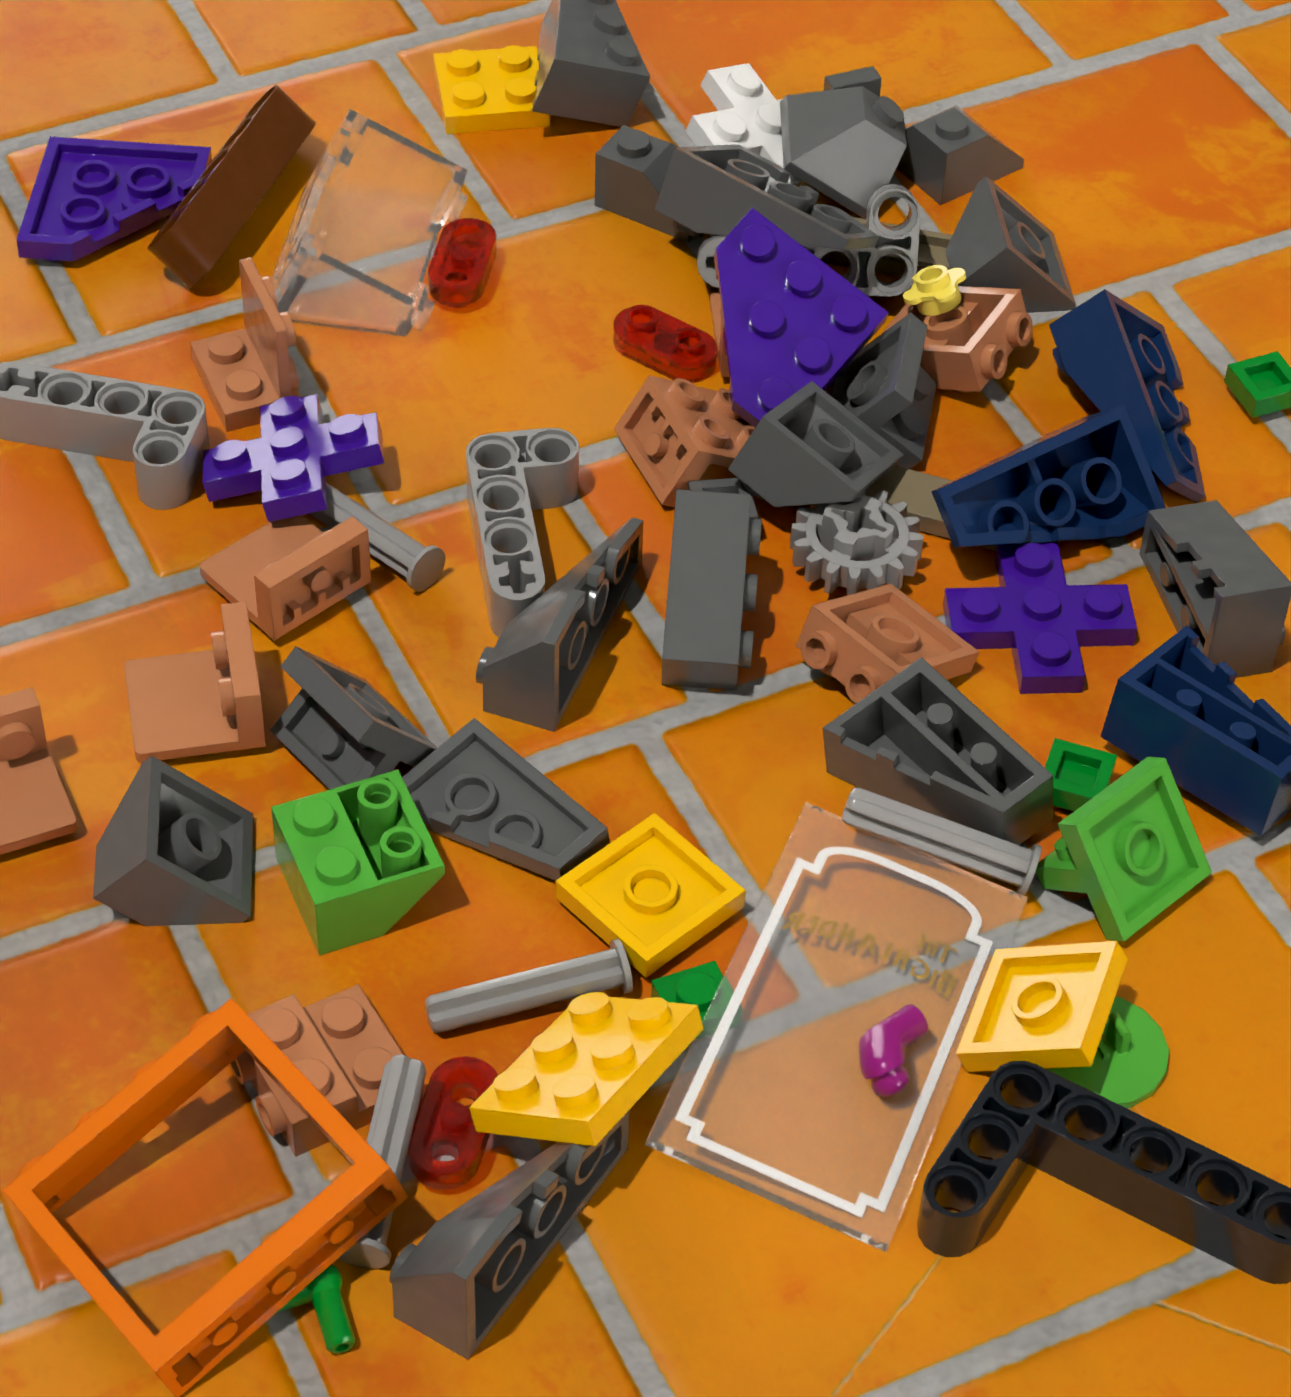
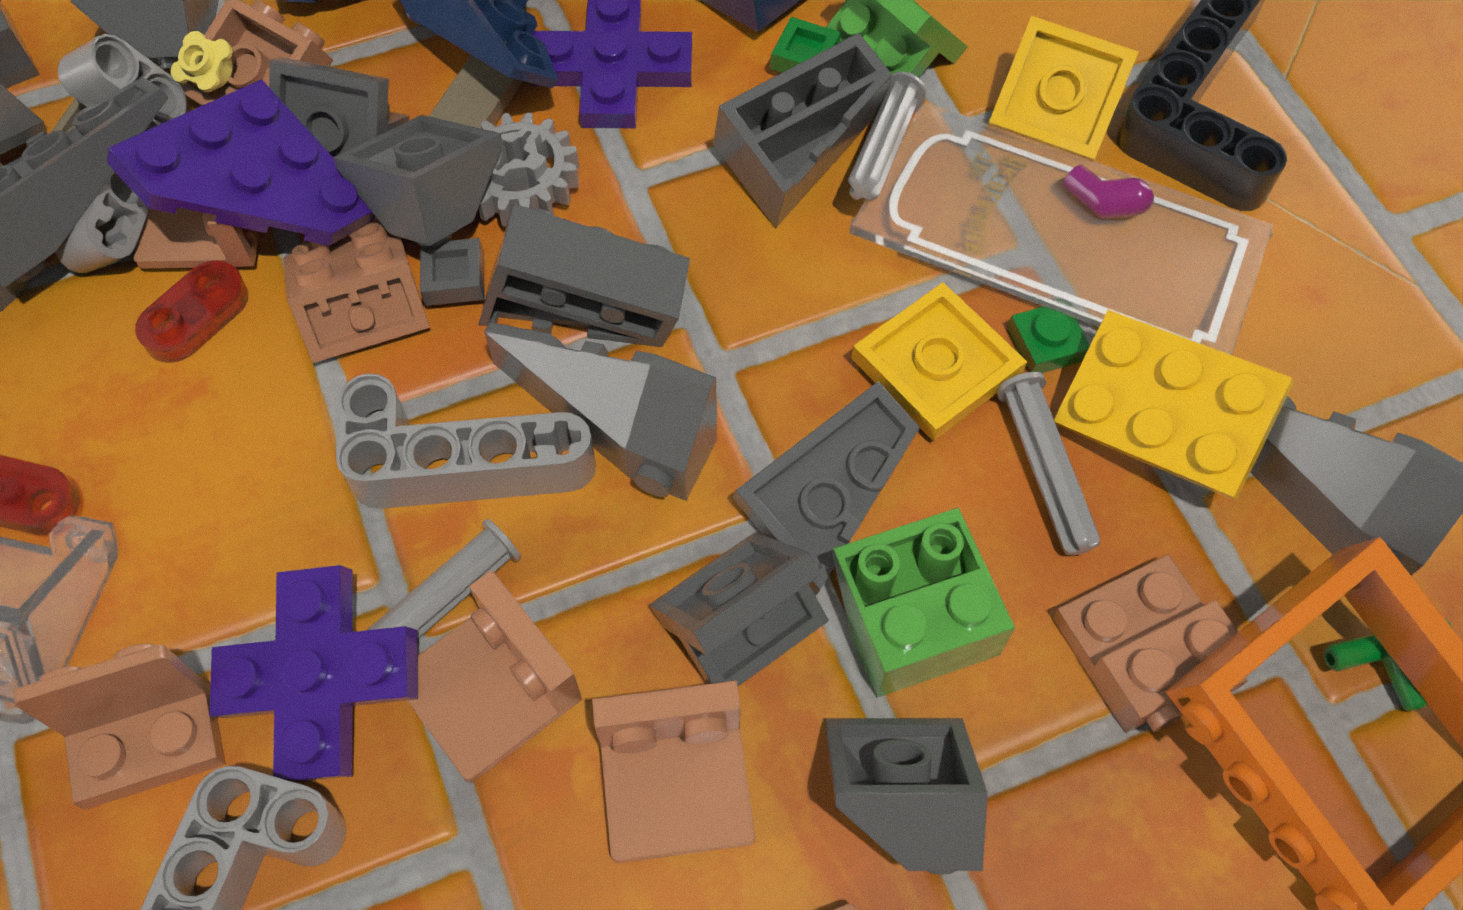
camera: 85 degrees left, 15 degrees up
light grey axle [338,1054,427,1269] -> none
clear red plate [408,1056,498,1190] -> none
nougat plate [796,584,979,703] -> none

